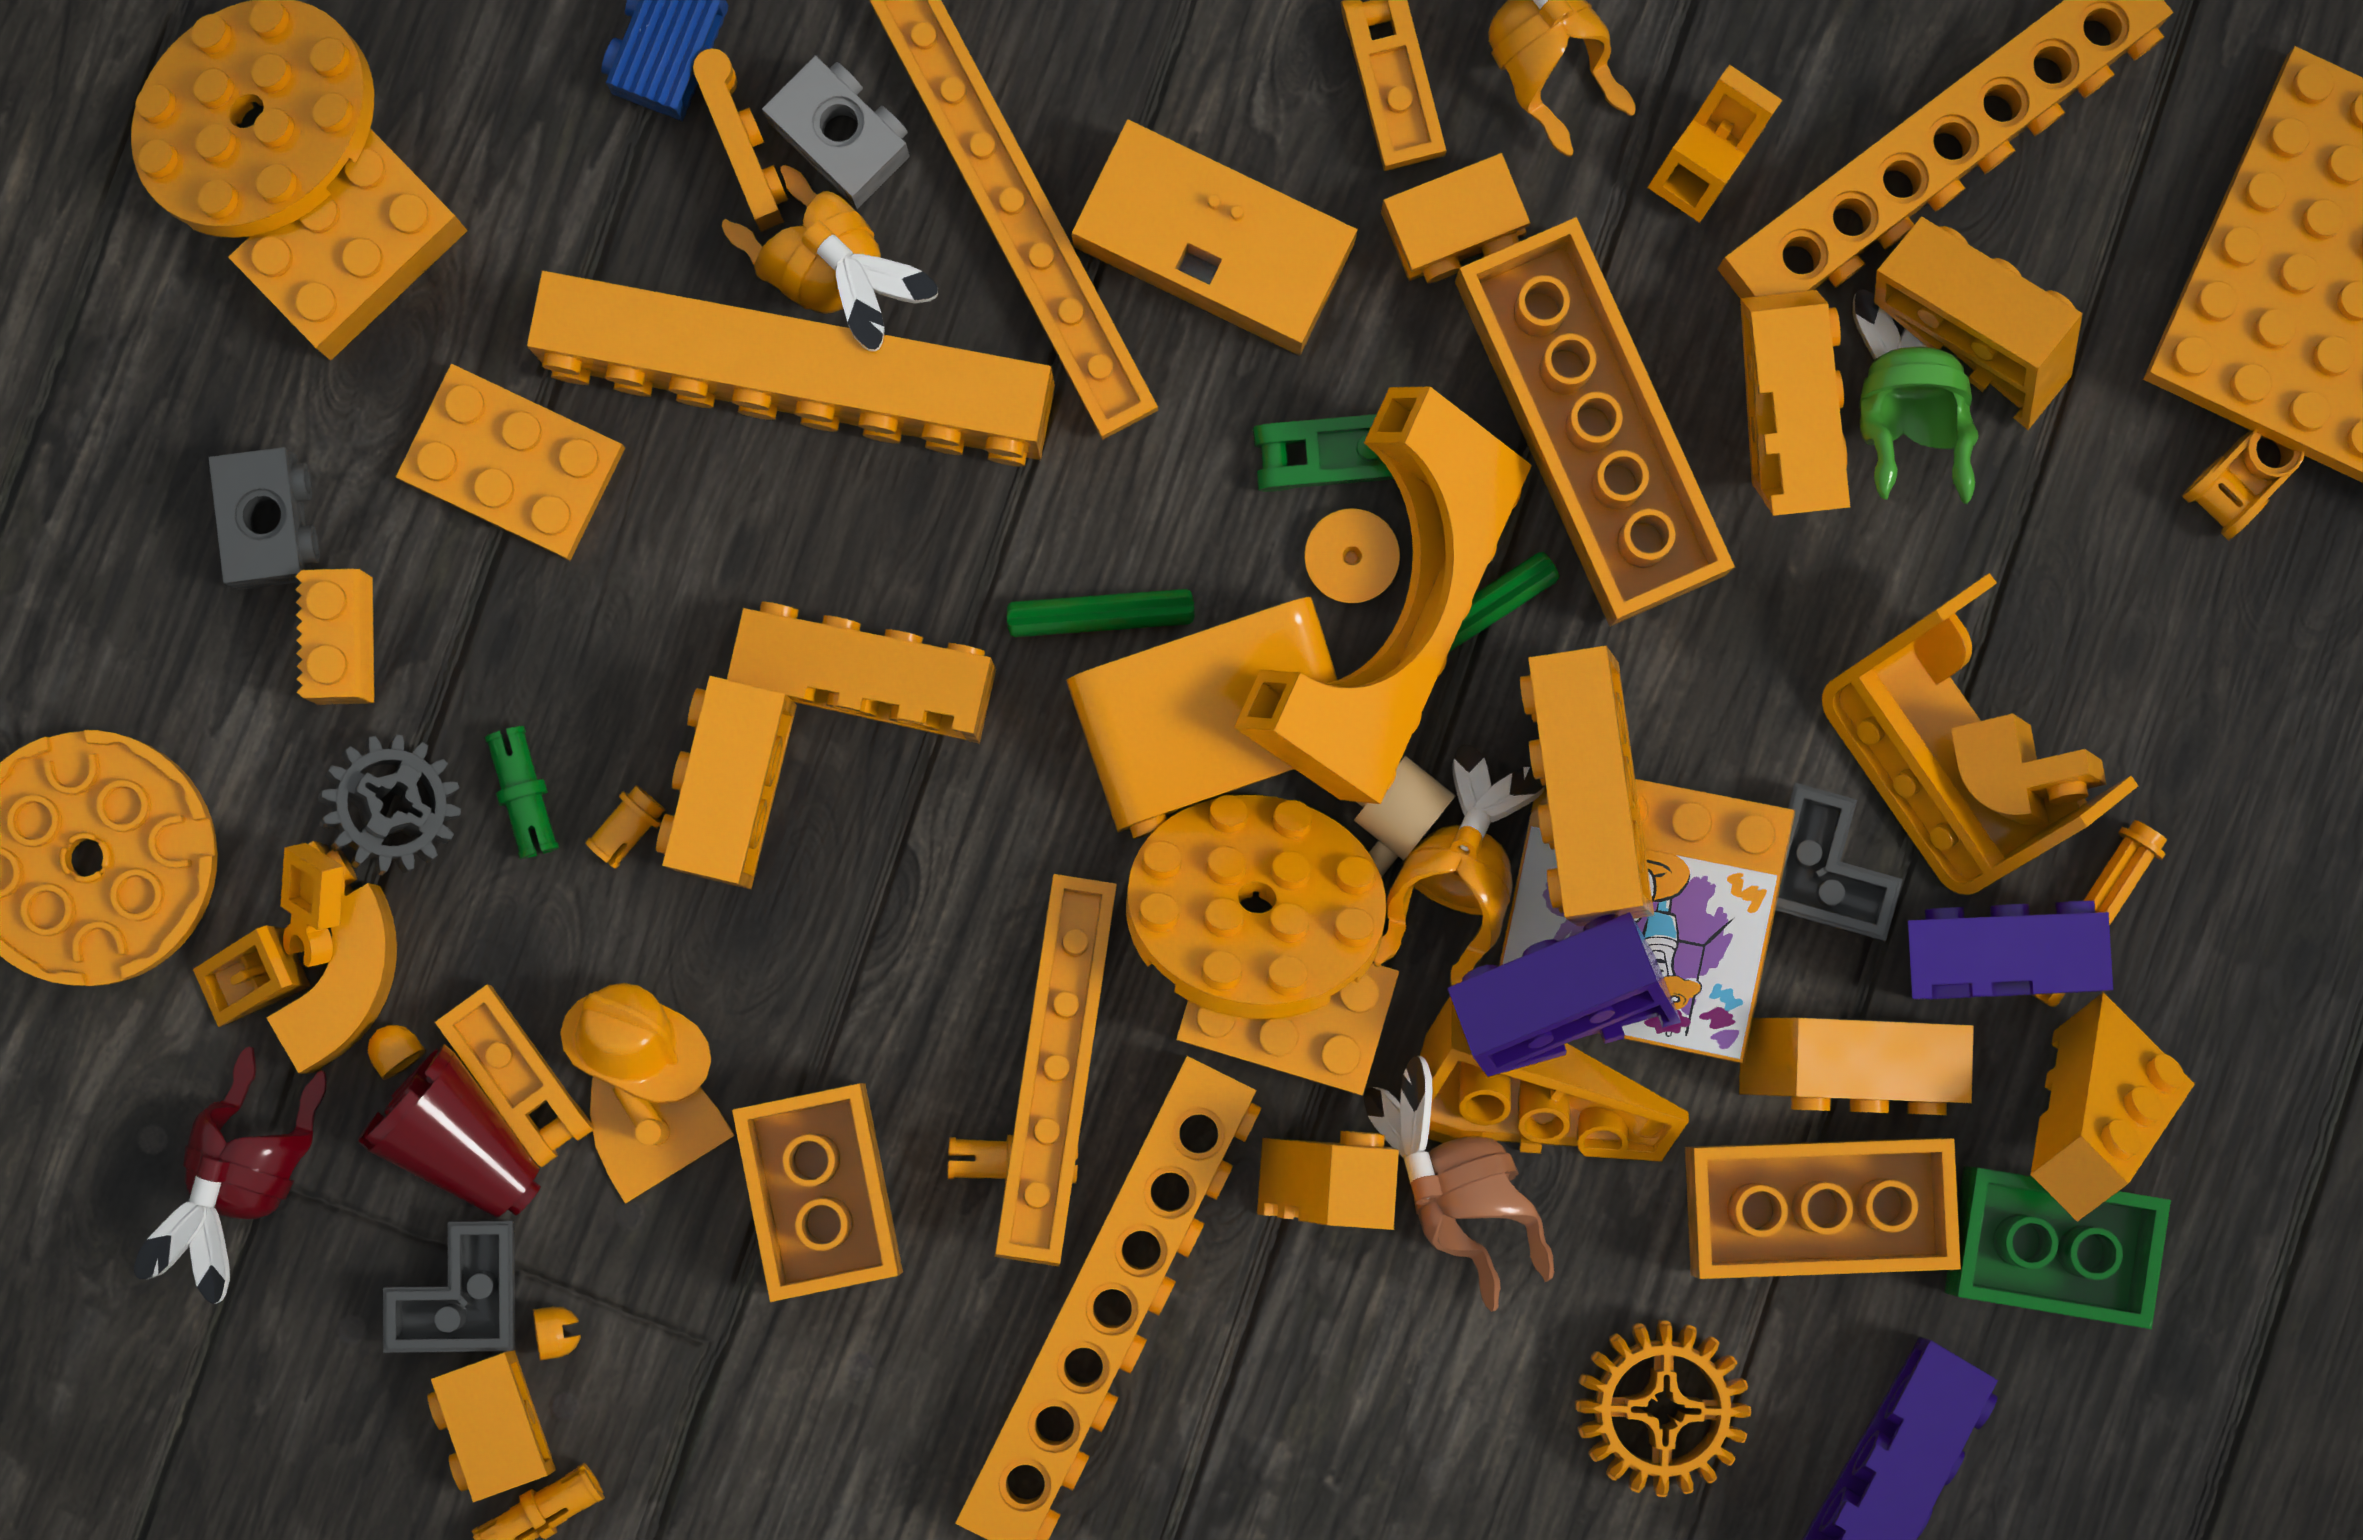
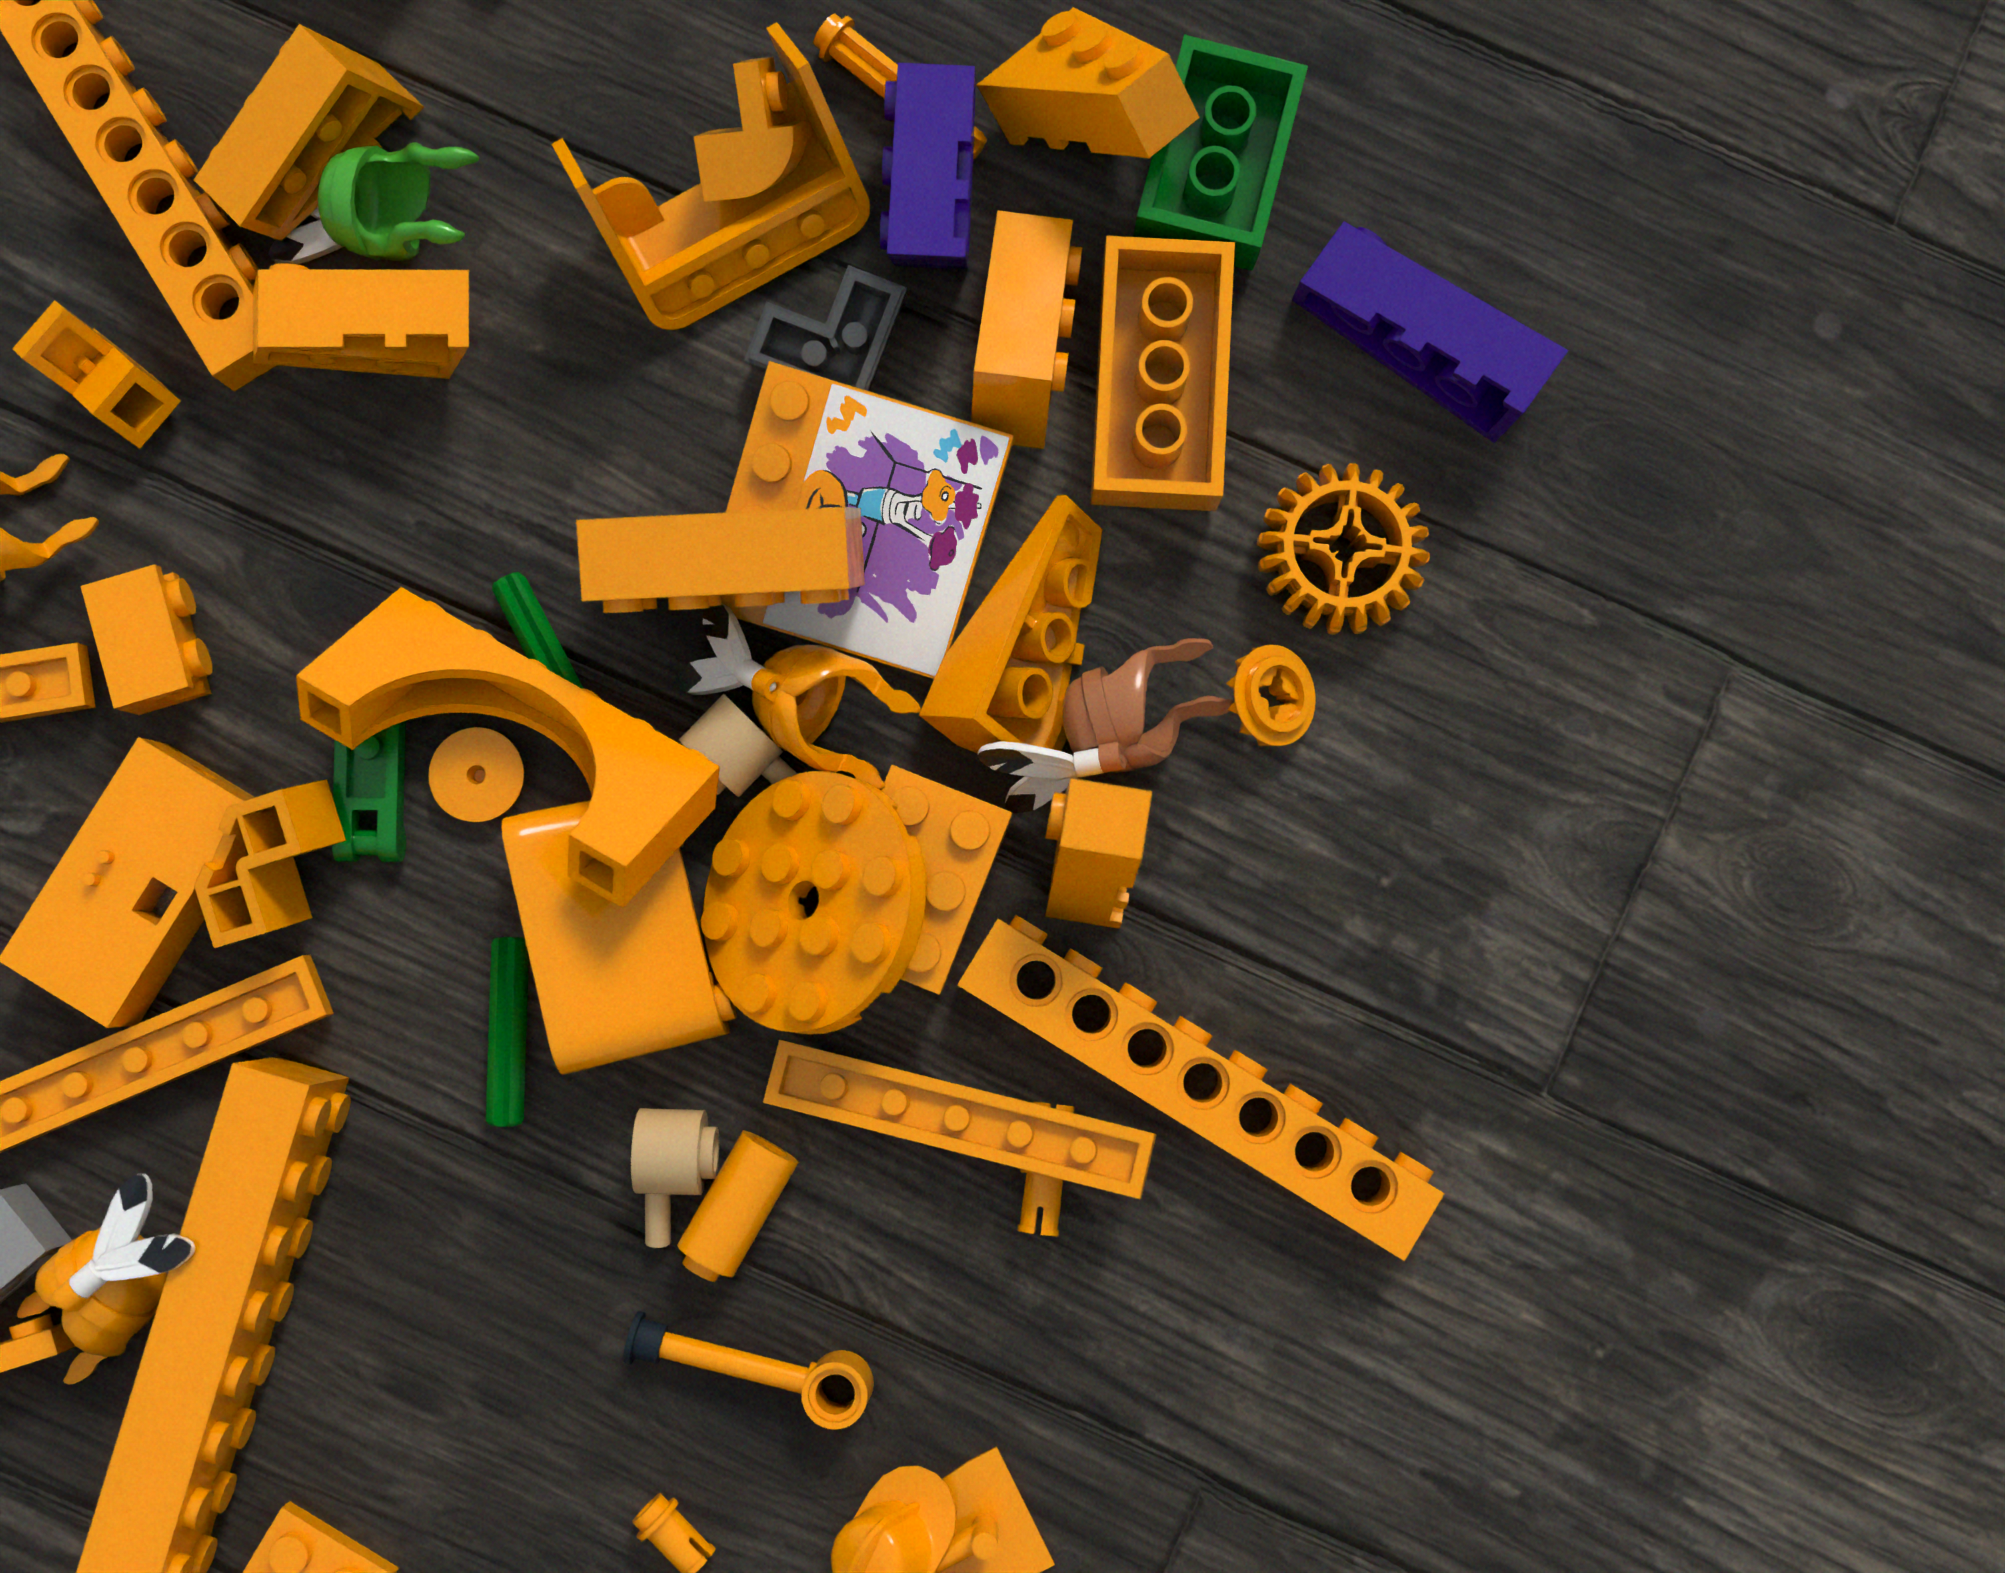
camera: 85 degrees left, 0 degrees up
light orange brick [656,675,797,889] -> none
light orange wedge [727,601,996,744] -> none
light orange brick [732,1083,903,1302] -> none
dark purple wedge [1448,912,1681,1077] -> none
light orange brick [1455,217,1735,627] -> none
none -> light orange brick [194,779,346,948]
none -> light orange piece [623,1311,874,1429]
none -> tan piece [631,1108,719,1248]
none -> light orange brick [677,1130,799,1282]
none -> light orange gear [1226,645,1316,746]

